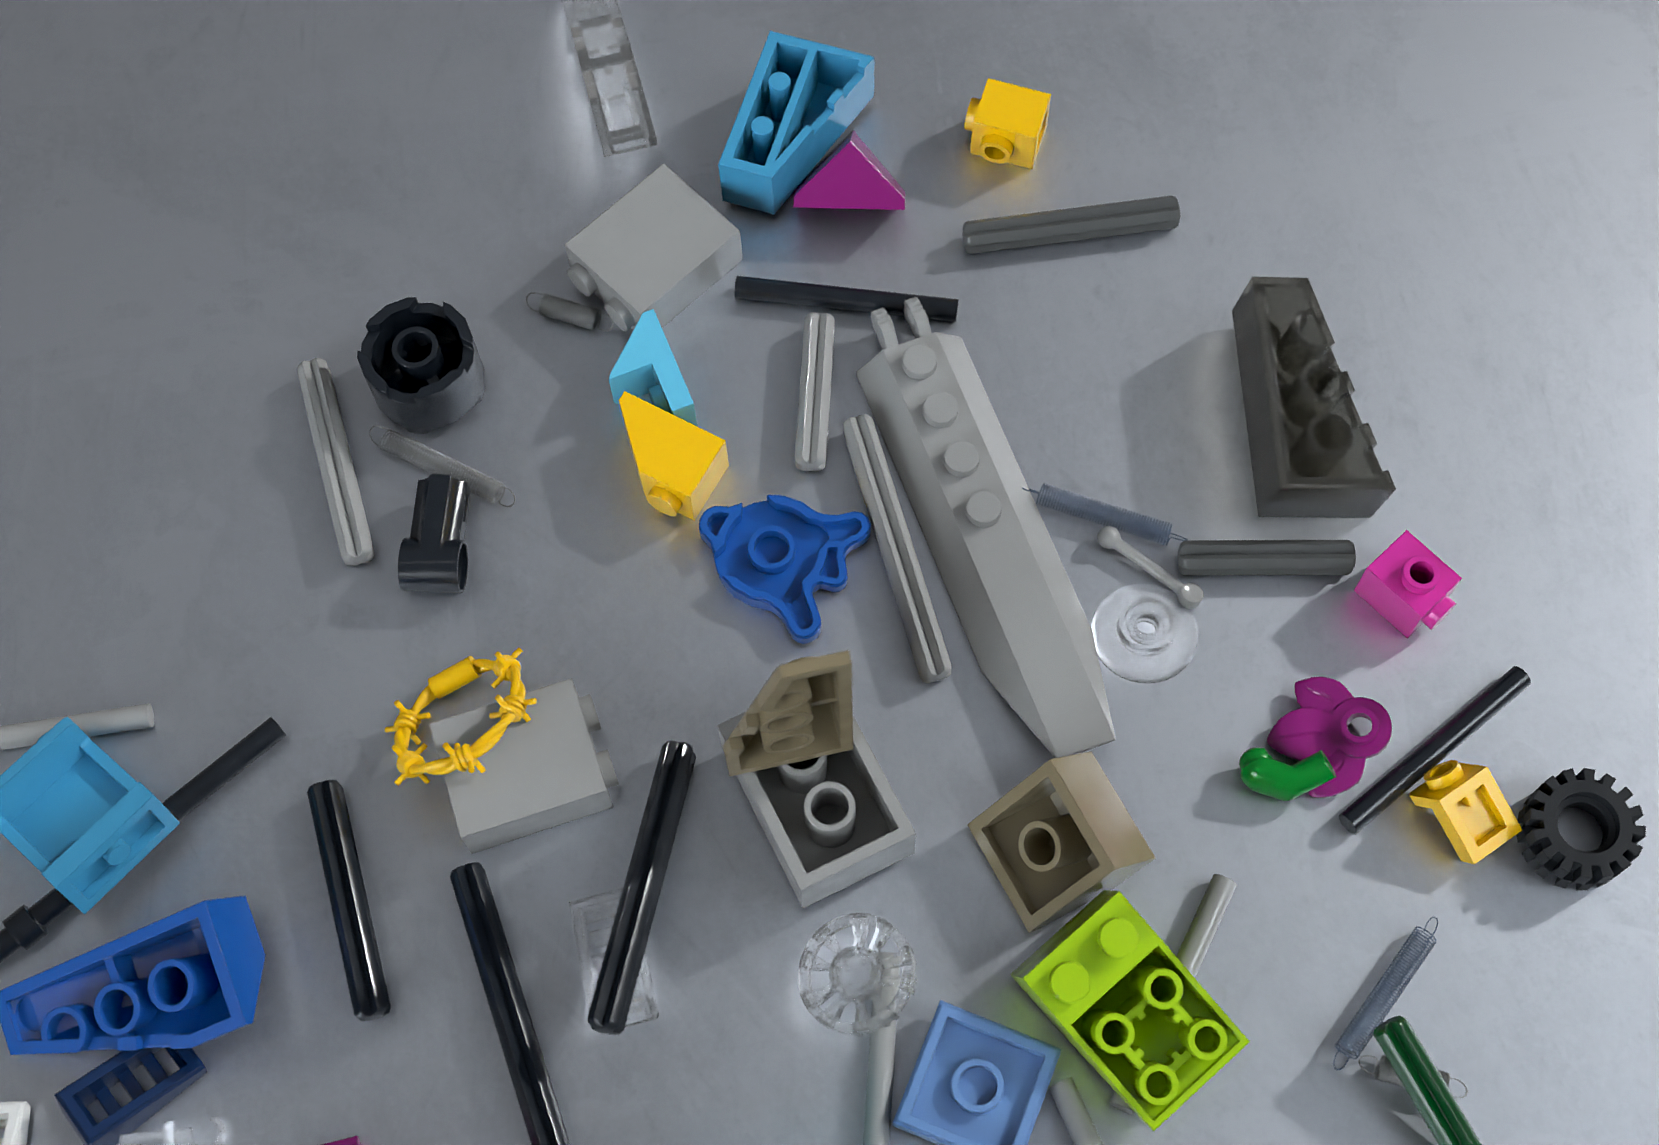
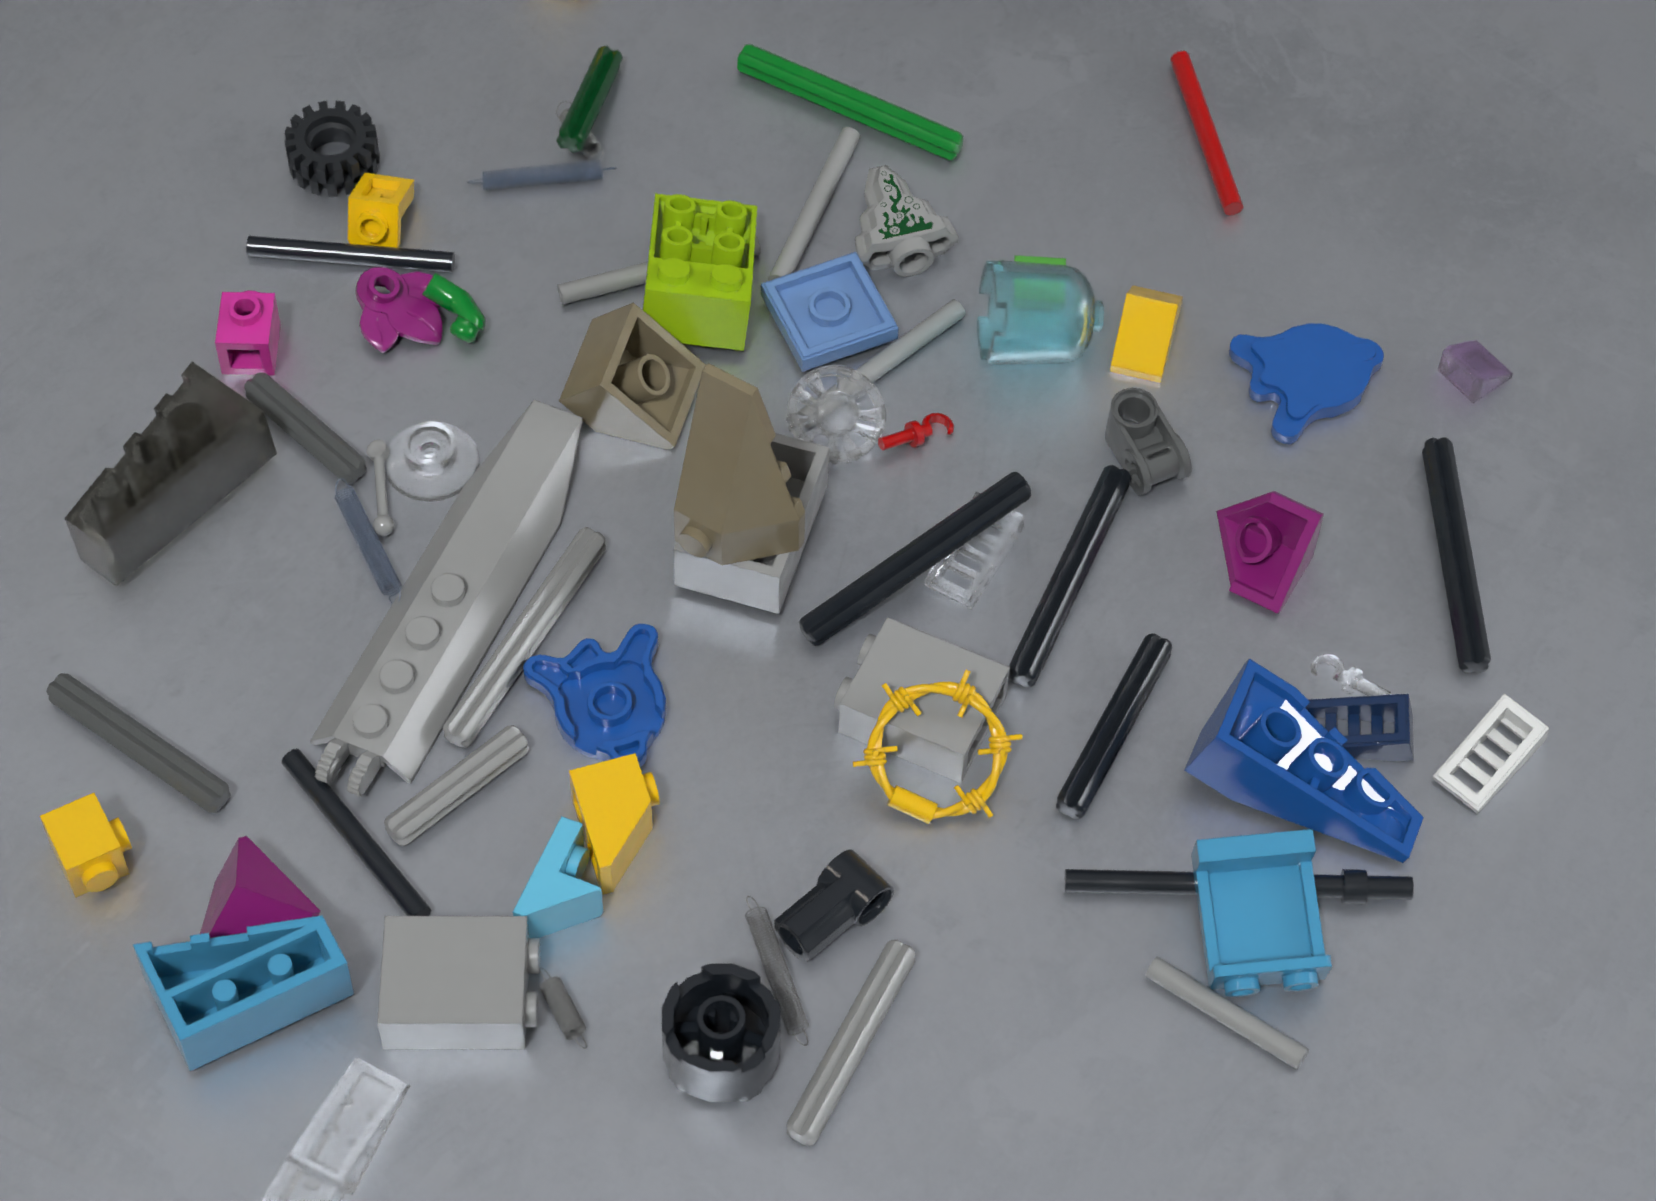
camera: 140 degrees left, 10 degrees down
none -> red hand [878,413,954,451]

